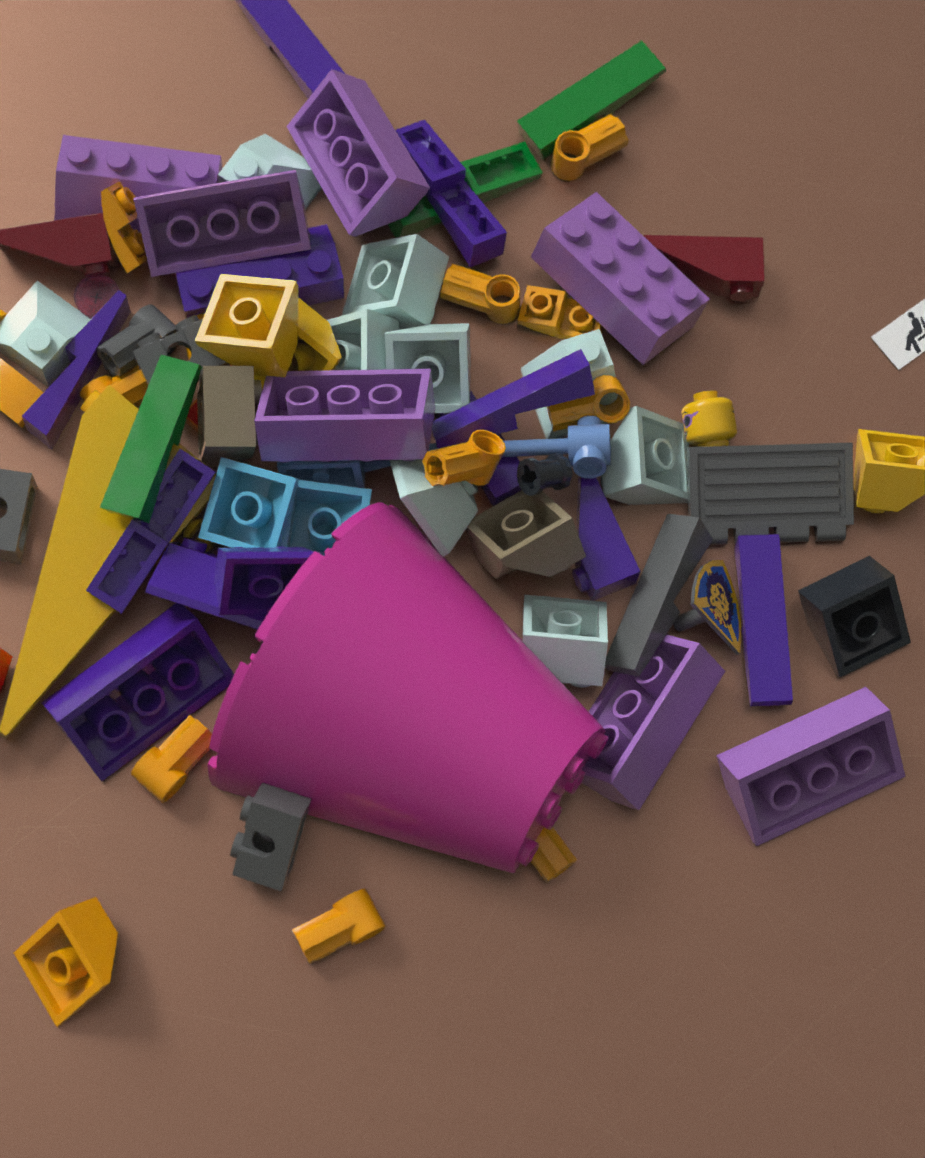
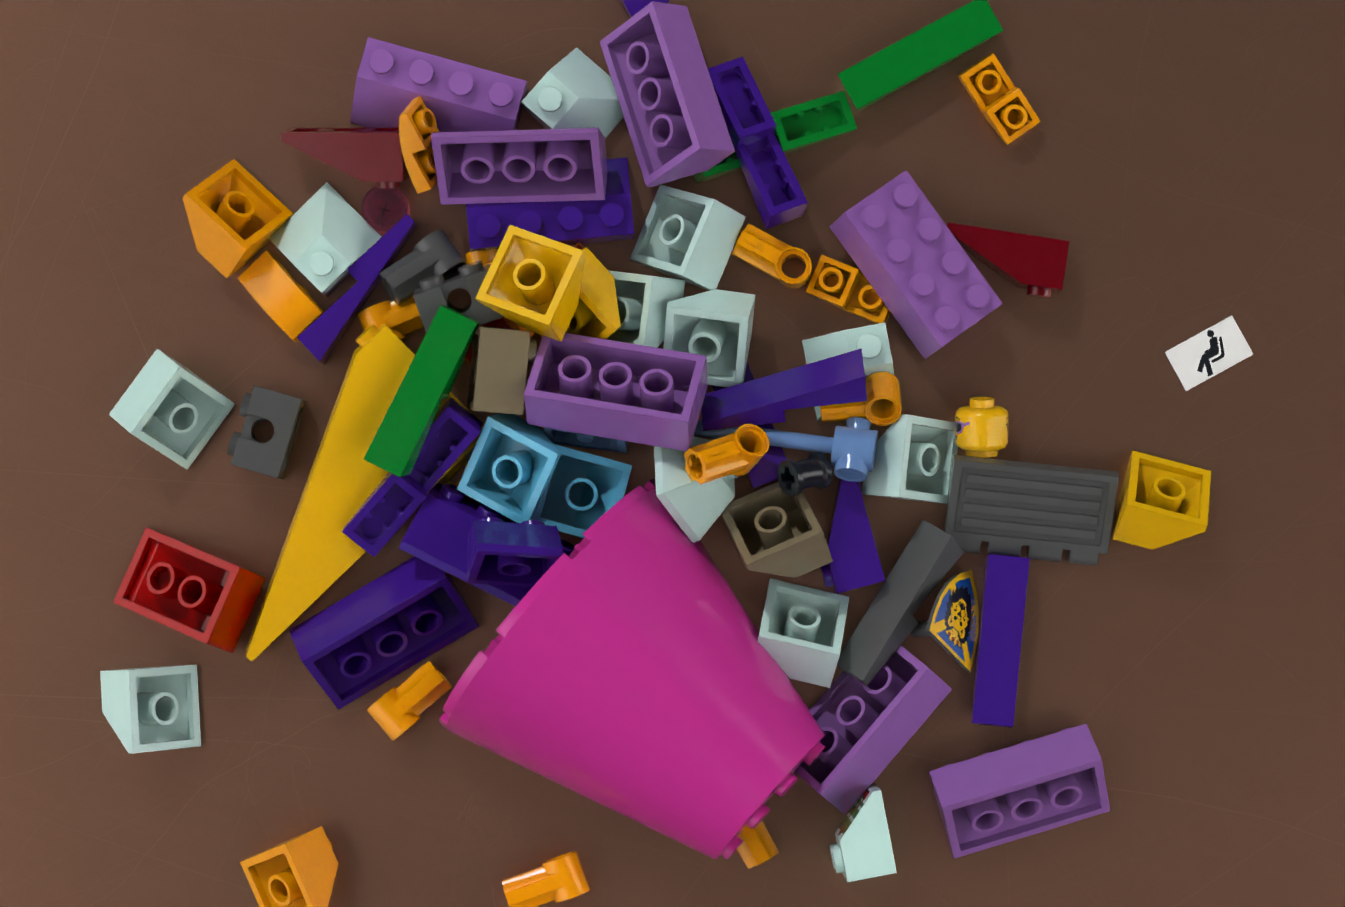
camera: 10 degrees right, 15 degrees up
dark grey brick [230,782,312,891] -> none
light orange piece [551,114,629,181] -> none
black slope [798,556,911,678] -> none
none -> light aqua slope [829,784,897,882]
none -> light orange slope [957,53,1041,145]

